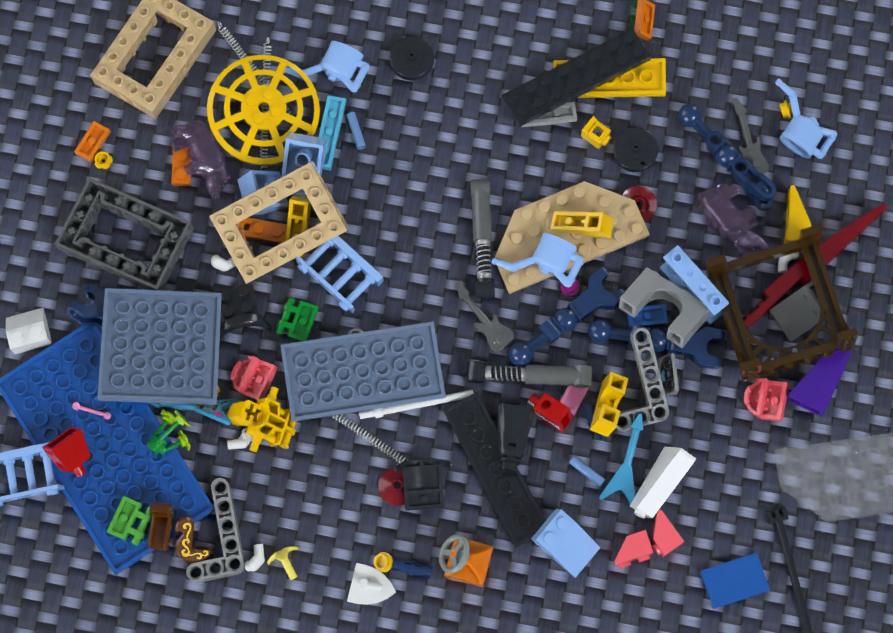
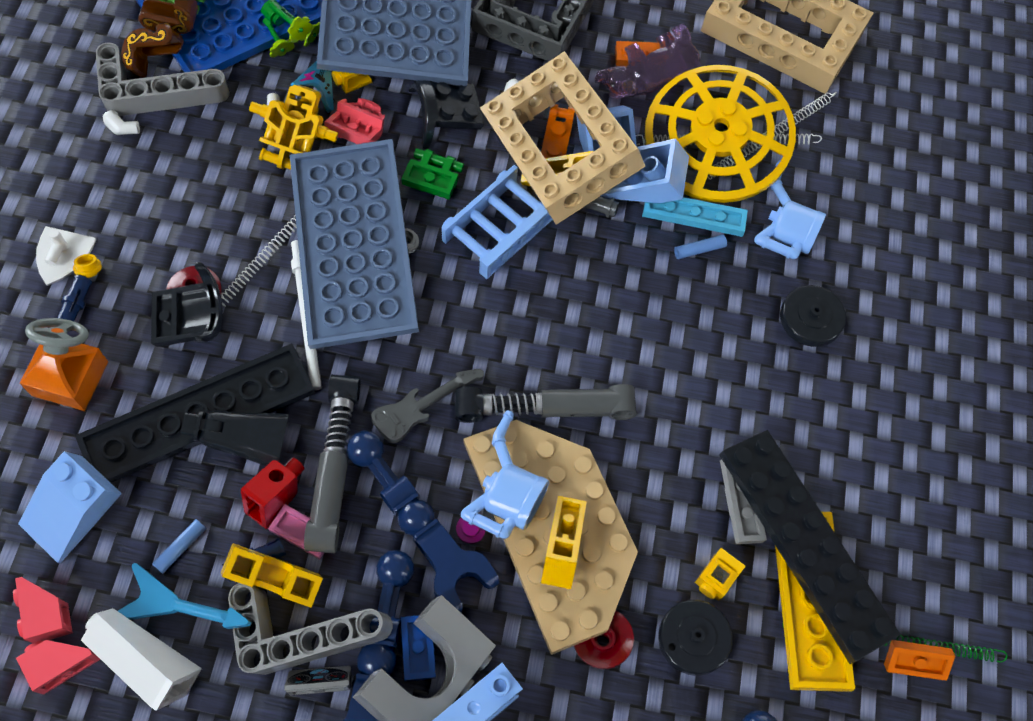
camera: 80 degrees right, 10 degrees down
light yellow plant [267,546,299,580] -> none

